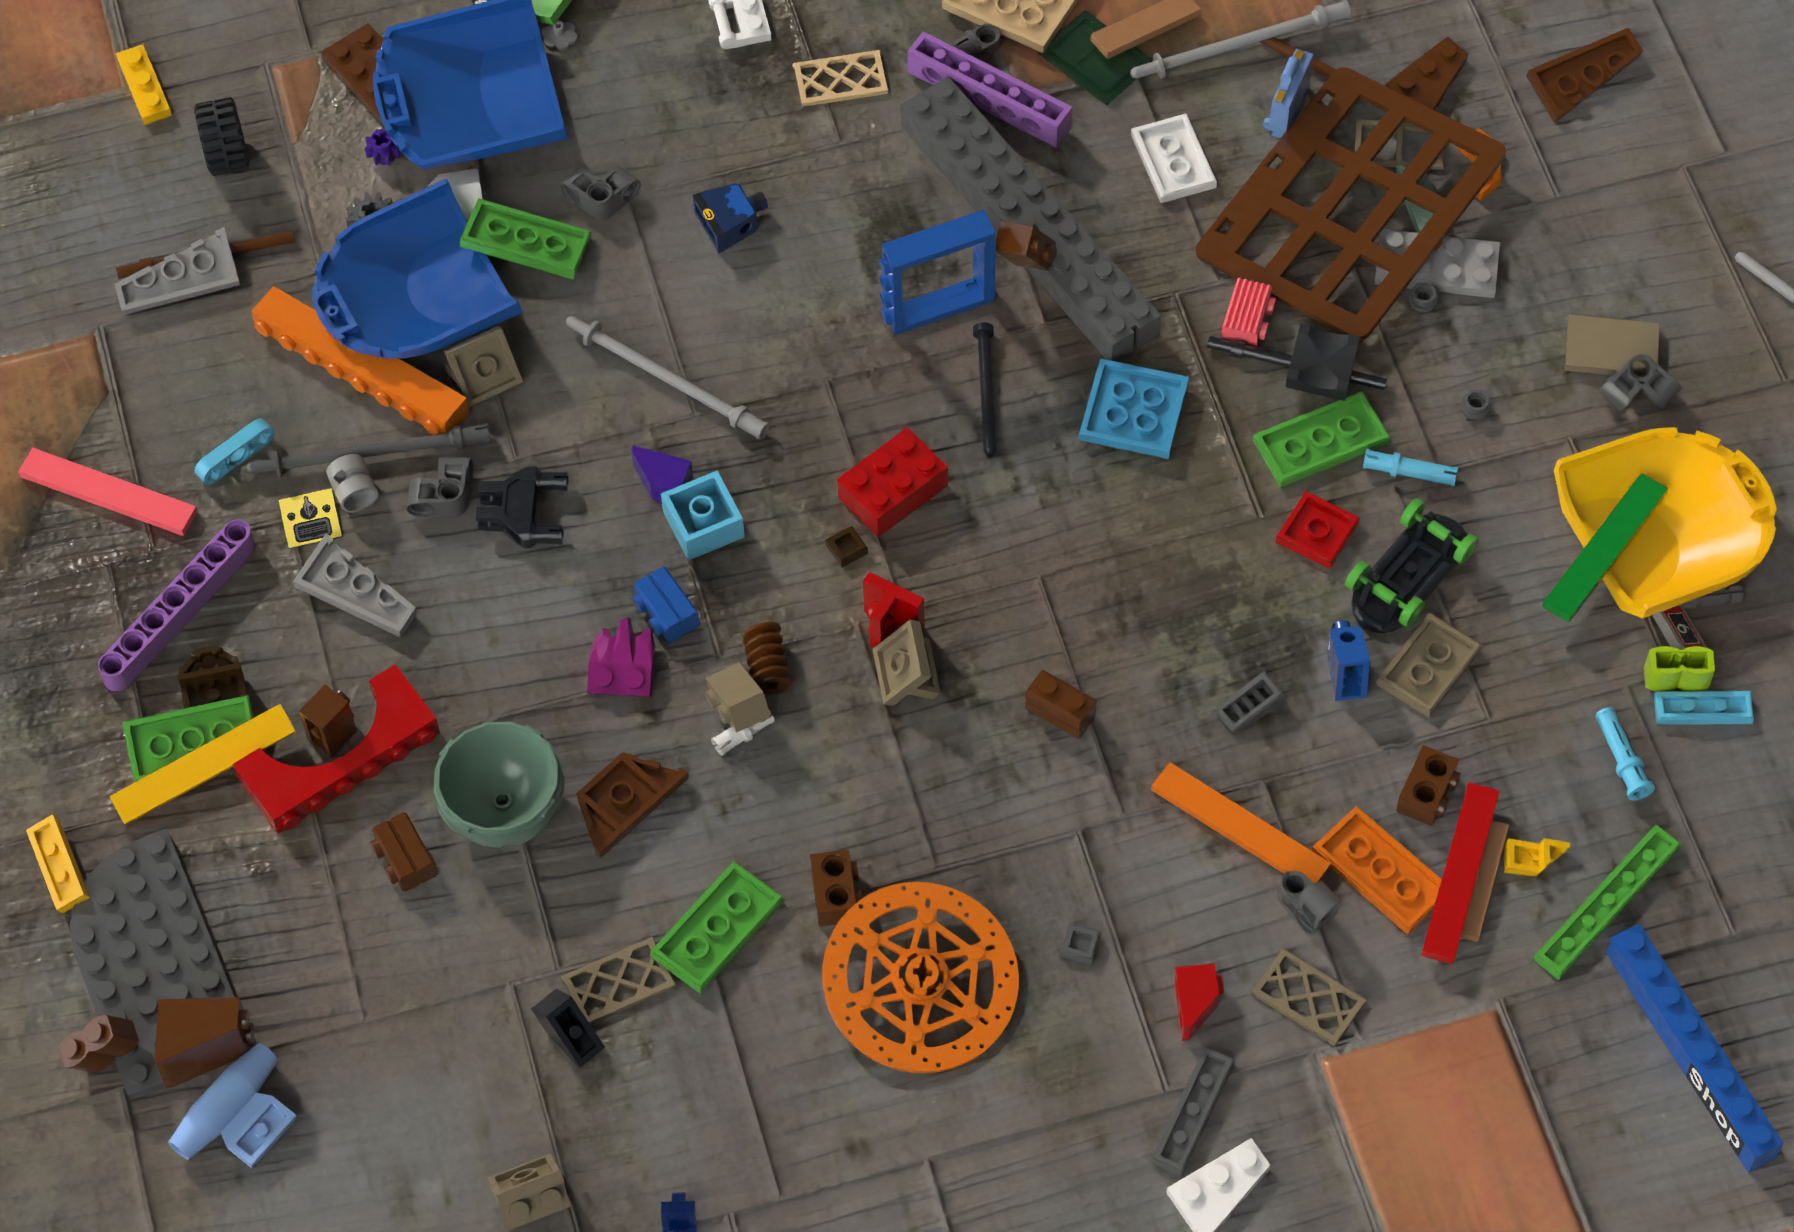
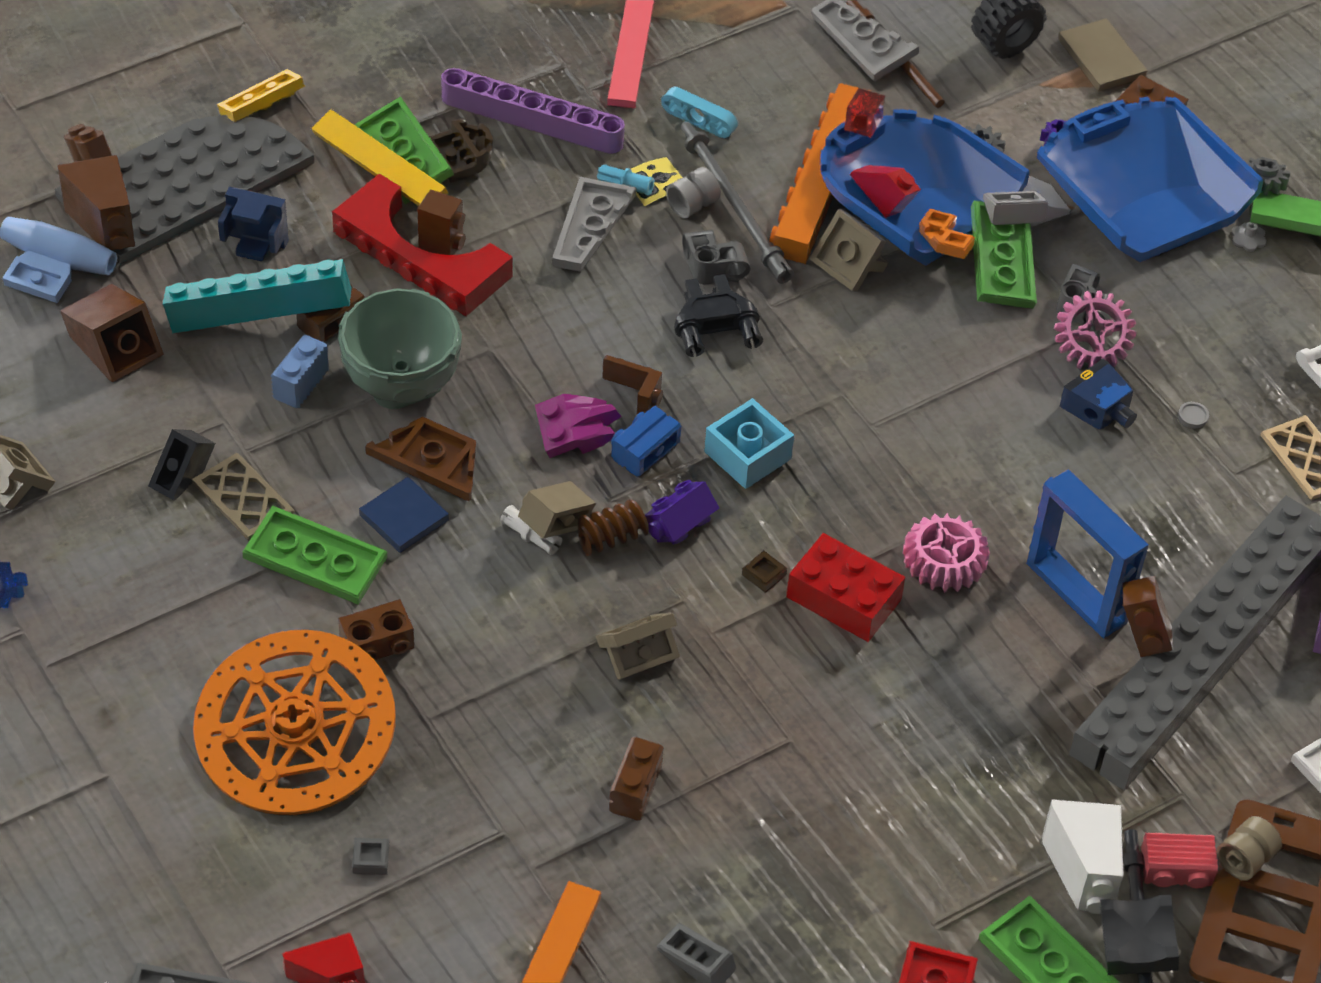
camera: 70 degrees right, 10 degrees down
light grey bar [566,316,770,440] -> none
dark purple slope [631,445,693,504] -> none
red bracket [863,571,925,648] -> none
black bar [973,322,996,456] -> none
dark azure plate [1079,358,1189,459] -> none
none -> reddish brown slope [60,284,164,382]
none -> teal brick [162,259,352,333]
none -> dark blue panel [218,186,289,261]
none -> medium blue brick [271,335,329,408]
none -> dark blue tile [359,477,449,553]
none -> medium azure axle [597,165,655,196]
none -> reddish brown bracket [602,355,663,415]
none -> dark purple brick [645,480,719,544]
none -> clear red brick [844,88,885,137]
none -> red slope [850,165,921,218]
none -> bright pink gear [903,512,990,593]
none -> orange tile [919,209,975,259]
none -> light grey slope [983,191,1048,225]
none -> white slope [1042,800,1123,914]
none -> bright pink gear [1054,290,1136,369]
none -> dark tan tile [1058,18,1148,92]
none -> light grey piece [1178,402,1209,429]
none -> dark tan wheel [1217,816,1282,880]

